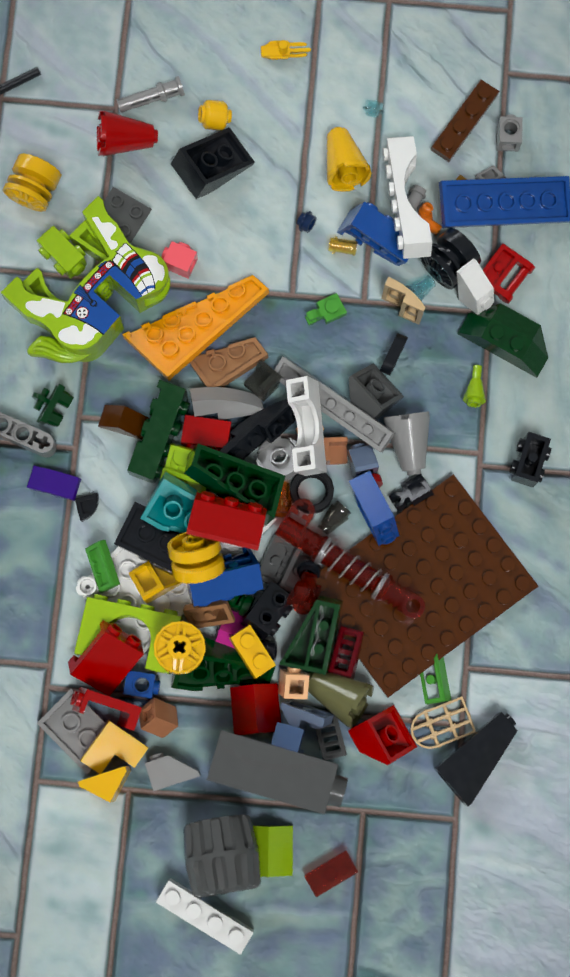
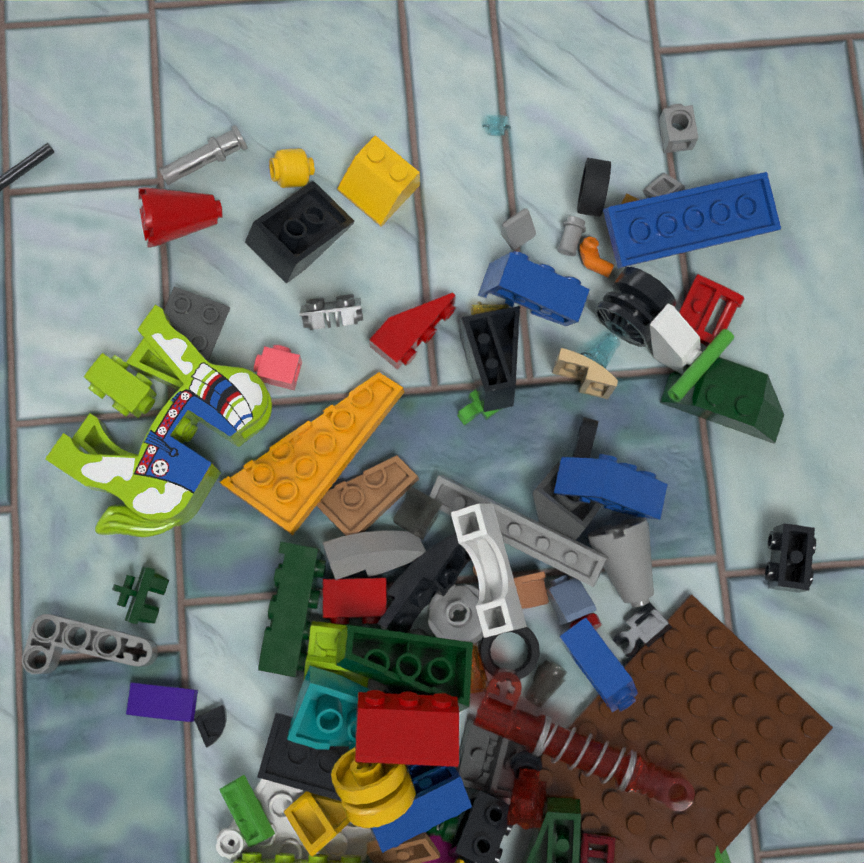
camera: 10 degrees left, 0 degrees up
yellow wheel [2,153,62,212] -> none
reddish brown slope [98,405,149,440] -> none
yellow piece [261,40,311,60] -> none
dark blue plate [297,211,317,233] -> none
yellow cone [327,127,372,192] -> none
white arch [383,136,432,259] -> none
reddish brown plate [431,79,499,162] -> none
lime cone [463,365,486,408] -> none
none -> hinge [299,294,363,330]
none -> yellow slope [337,135,420,227]
none -> red slope [369,292,456,370]
none -> black wedge [460,306,520,412]
none -> light grey slope [501,208,536,250]
none -> blue wedge [554,454,668,520]
none -> black tyre [577,158,611,217]
none -> bright green piece [667,329,734,402]

